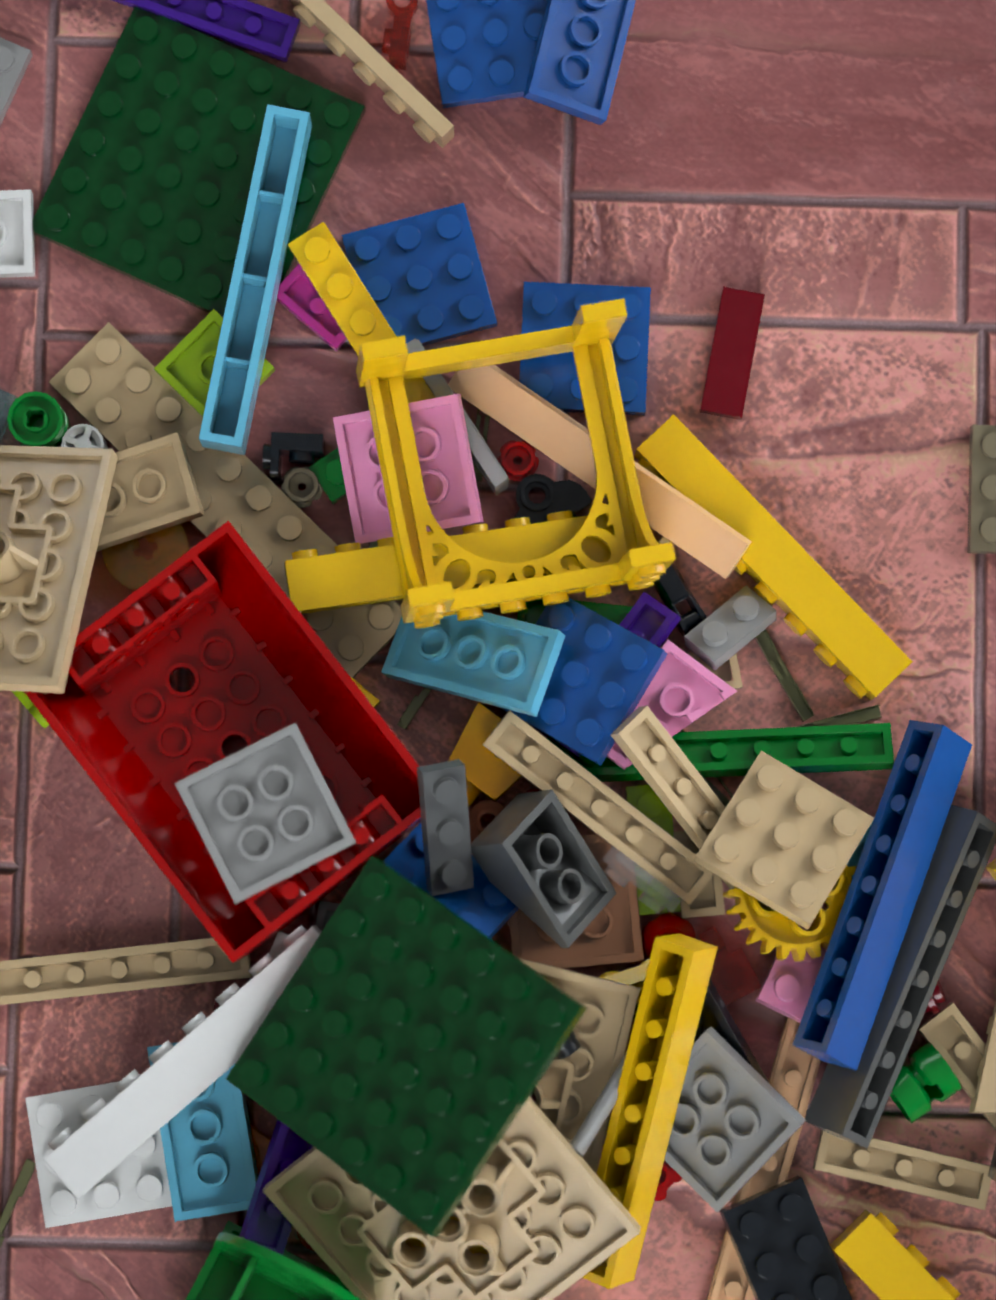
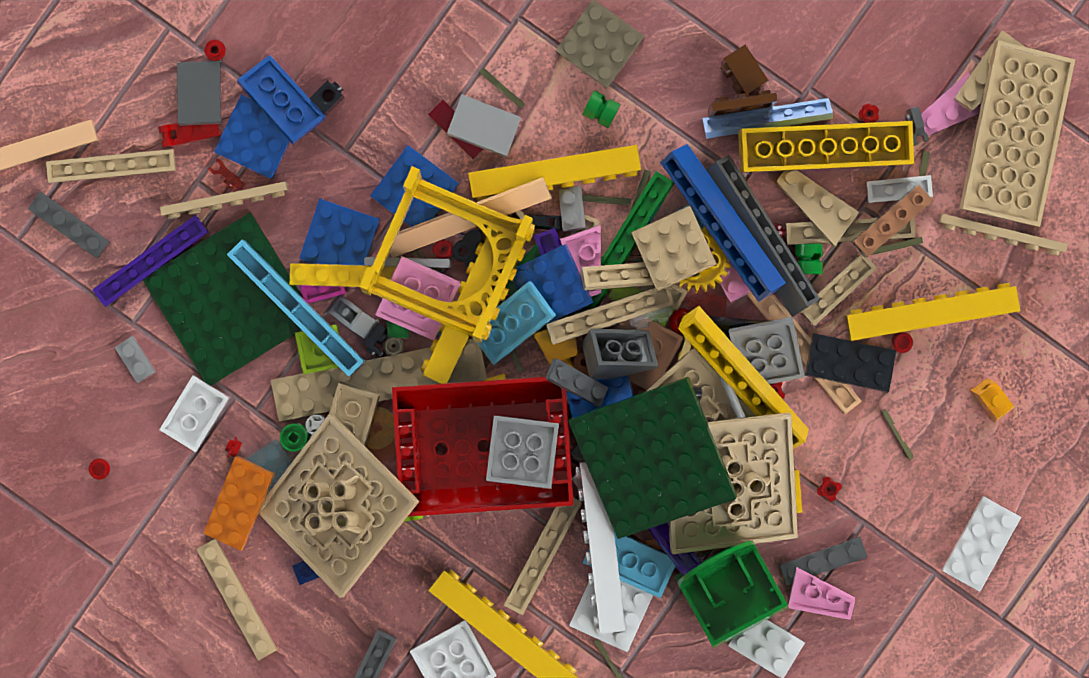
camera: 50 degrees left, 5 degrees up
none -> black brick [310,80,344,115]
none -> light grey slope [329,295,379,340]
none -> light grey tile [446,94,521,157]
none -> olive piece [479,67,525,109]
none -> green wheel [582,90,621,128]

